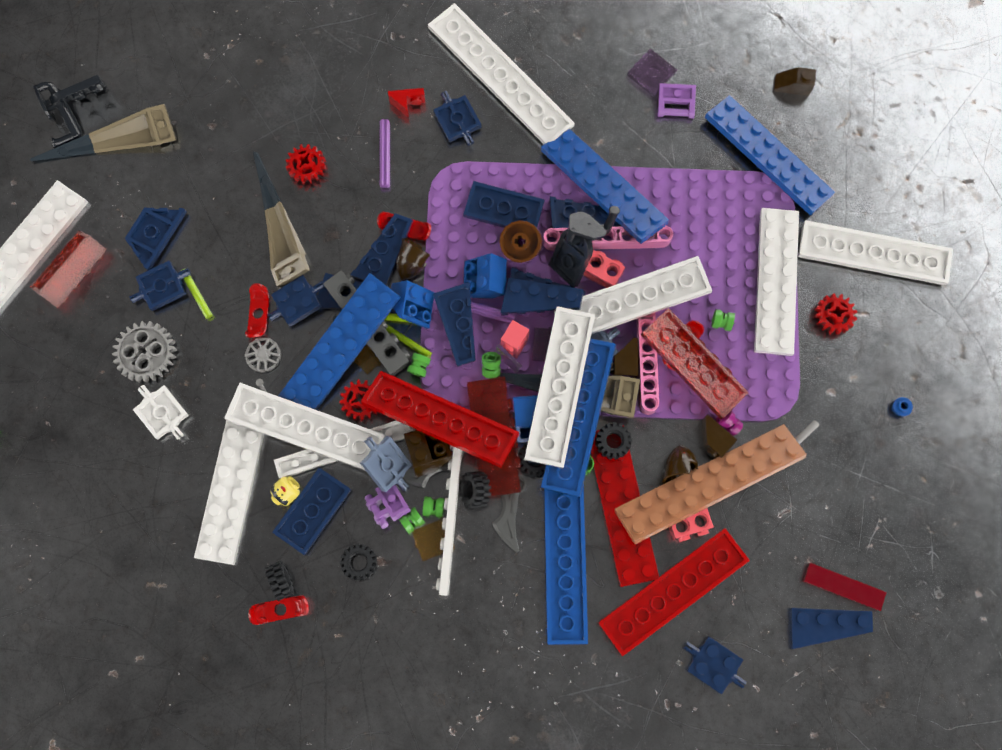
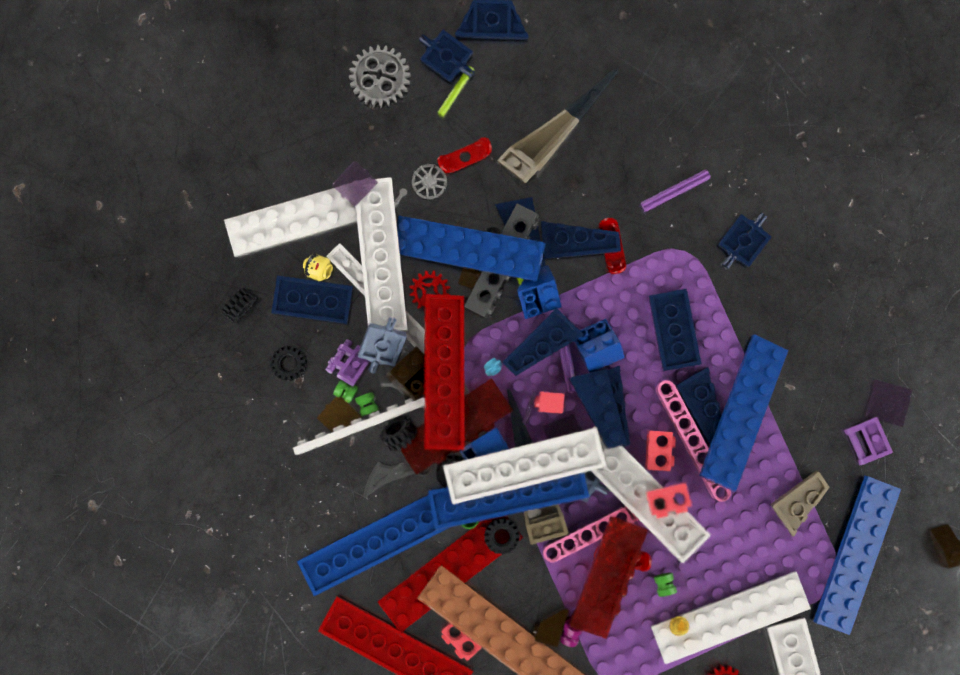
camera: 60 degrees right, 10 degrees up
white plate [133,385,189,440] -> none
red piece [248,595,309,625] -> none
dark blue plate [268,275,326,327] -> none
red gear [285,144,326,184] -> none
lime bar [386,324,432,358] -> none
red slope [388,88,426,117] -> none
dark brown helmet [396,237,430,280] -> none
bright green wheel [407,353,431,378] -> none
white plate [428,3,575,144] -> none
bright green wheel [482,352,501,379] -> none
reddish brown wheel [499,220,543,263] -> none
black plate [548,206,620,288] -> none
dark brown slope [609,338,638,378] -> none
dark brown helmet [662,444,698,484] -> none
none -> clear purple piece [332,161,378,207]
none -> medium azure plate [484,358,503,377]
none -> coral brick [645,483,692,519]
none -> clear yellow plate [669,616,689,636]
none -> dark tan wing [770,471,829,537]

